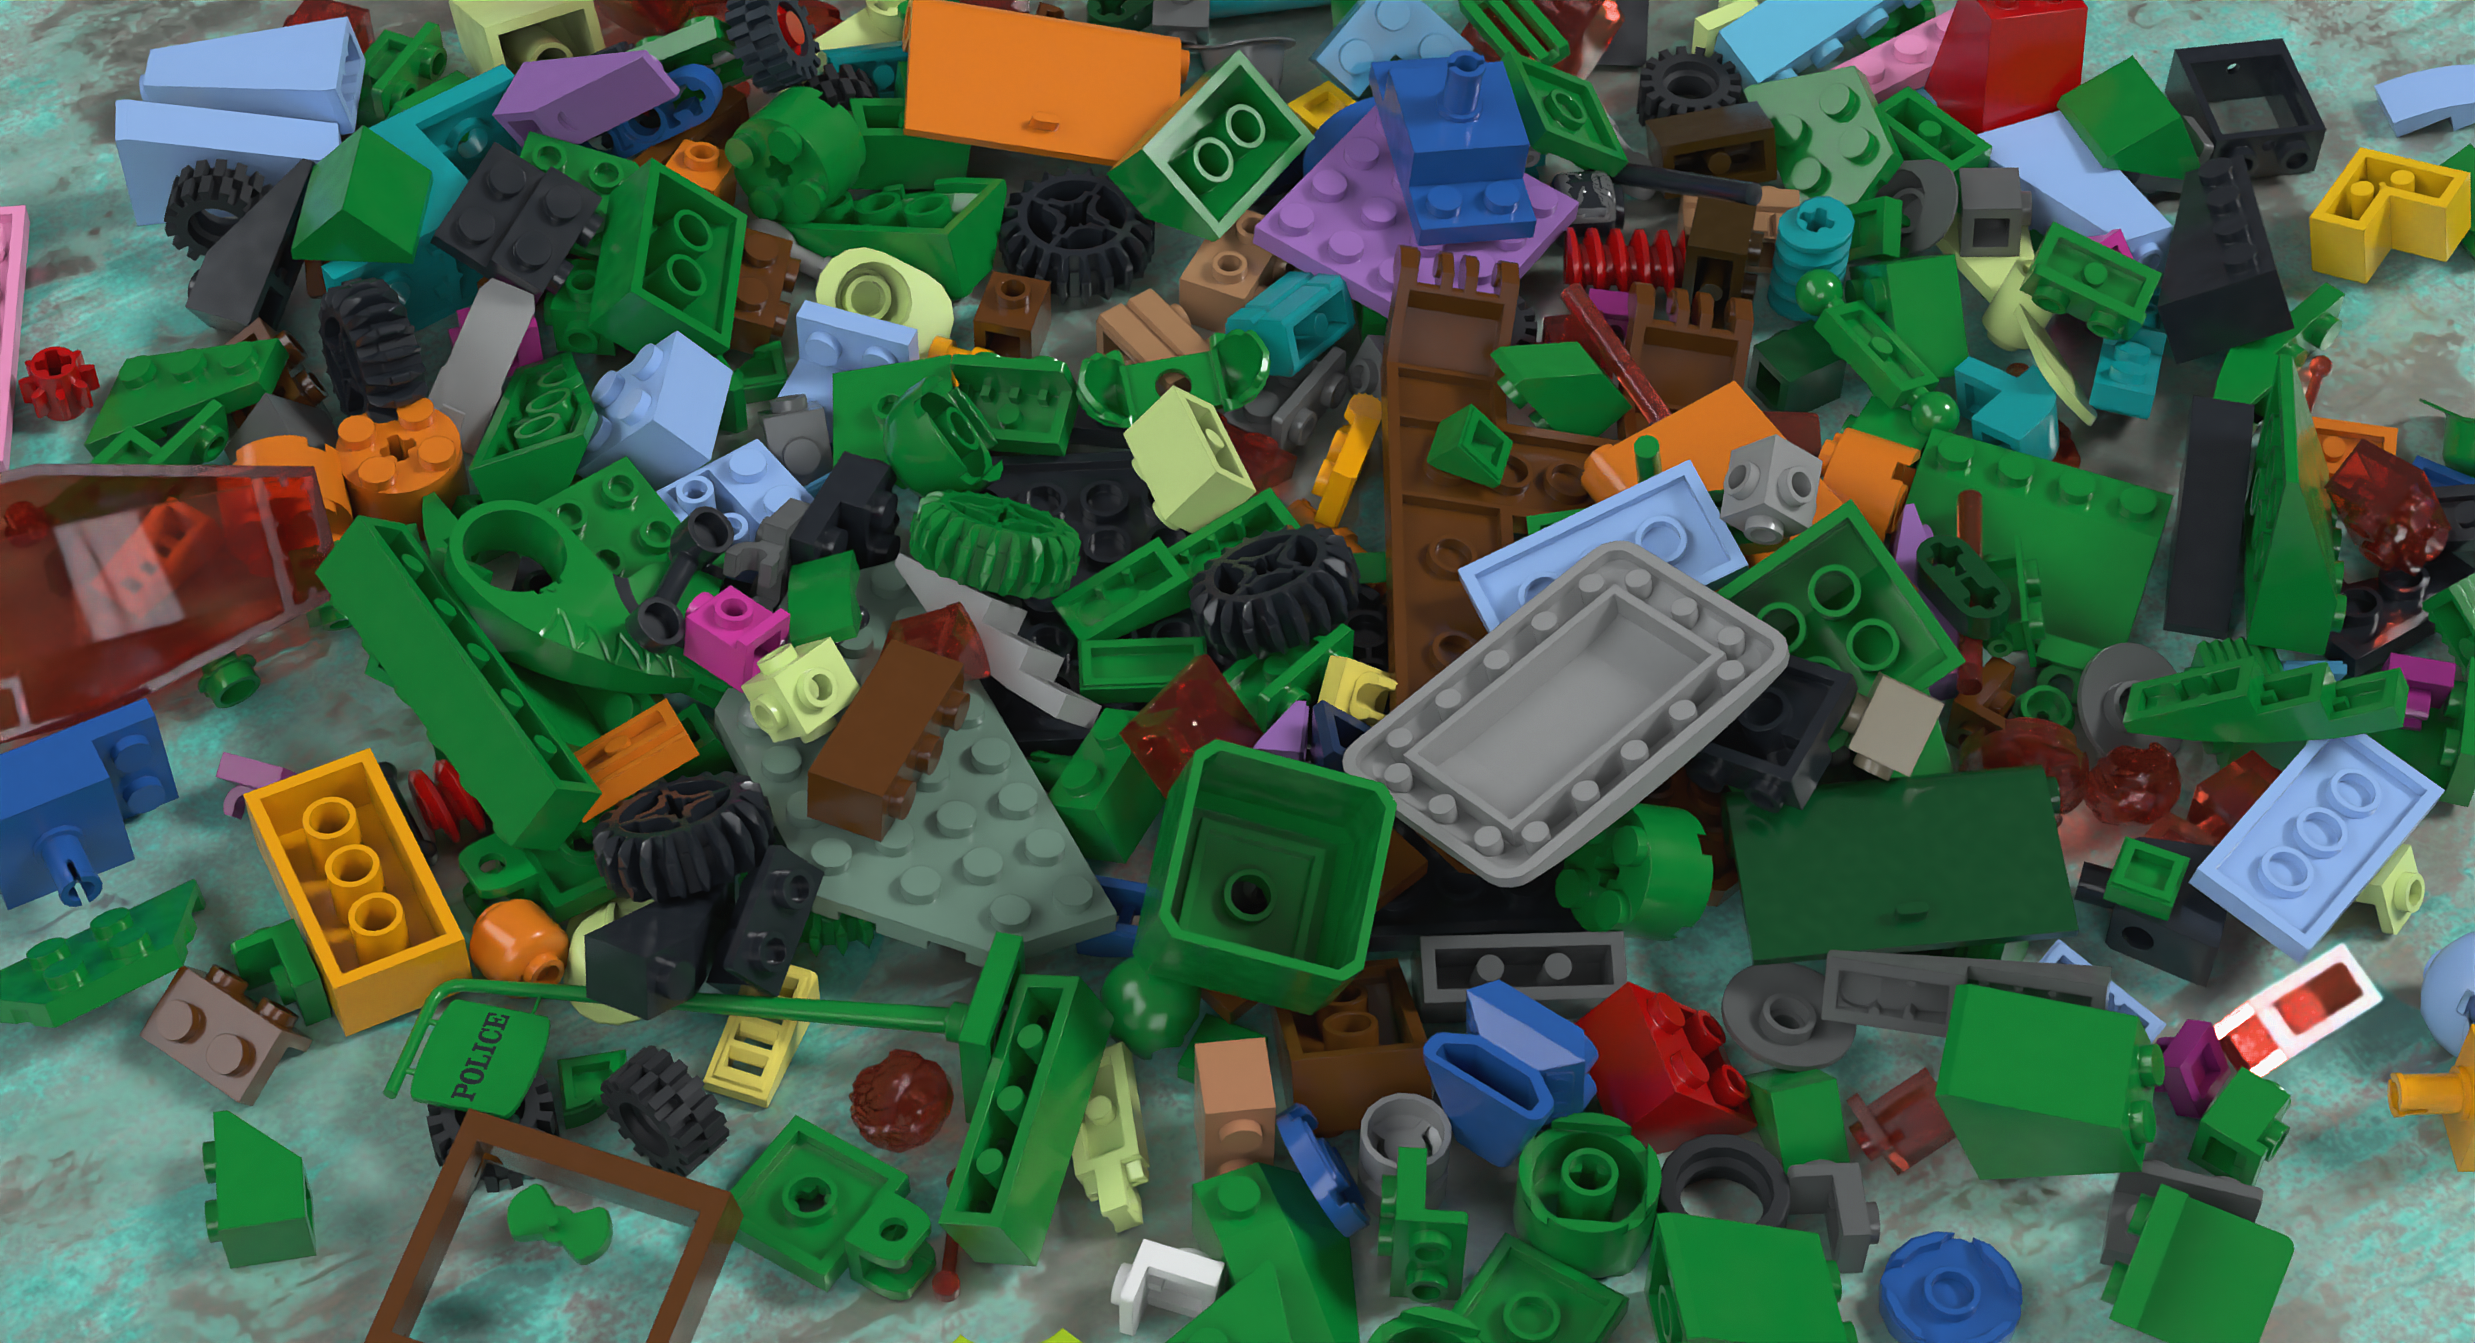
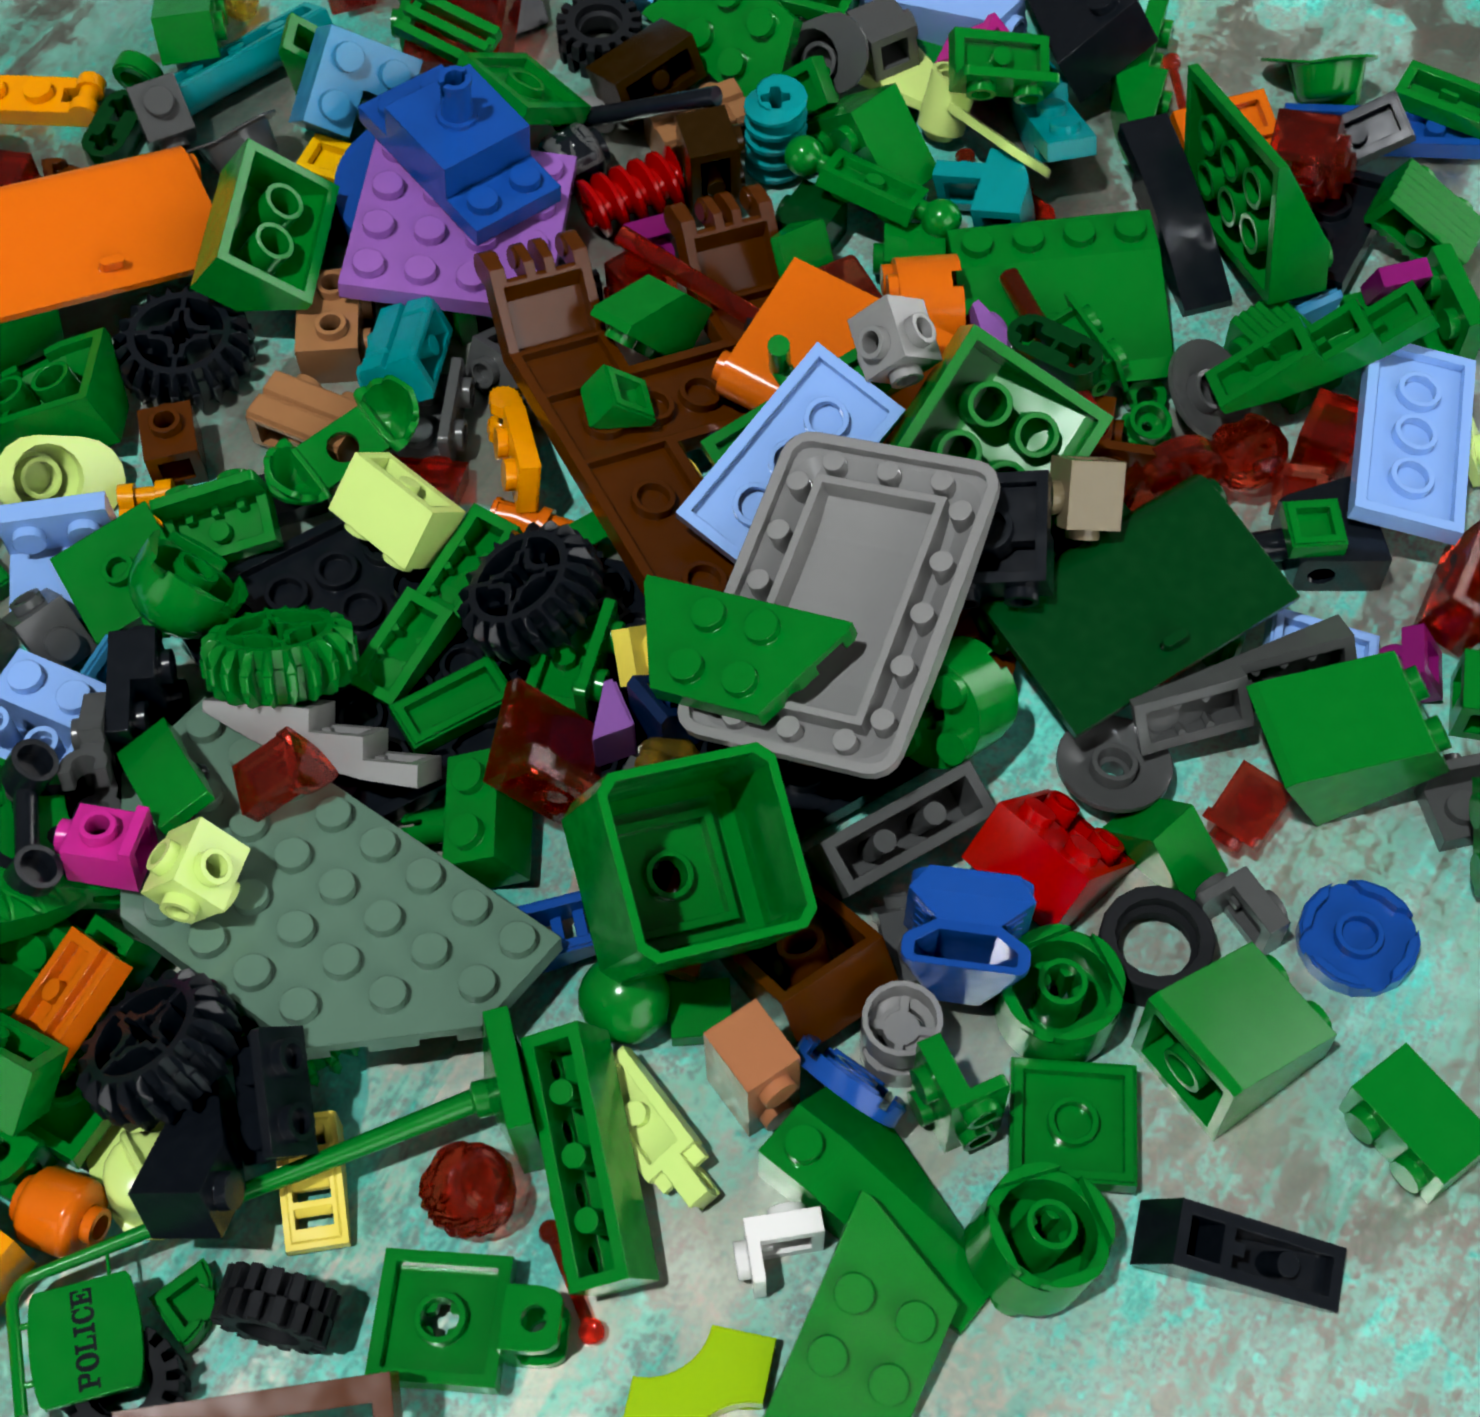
camera: 25 degrees left, 10 degrees up
reddish brown brick [807,639,970,842] -> none
none -> green wing [644,574,858,726]
none -> green slope [770,218,835,278]

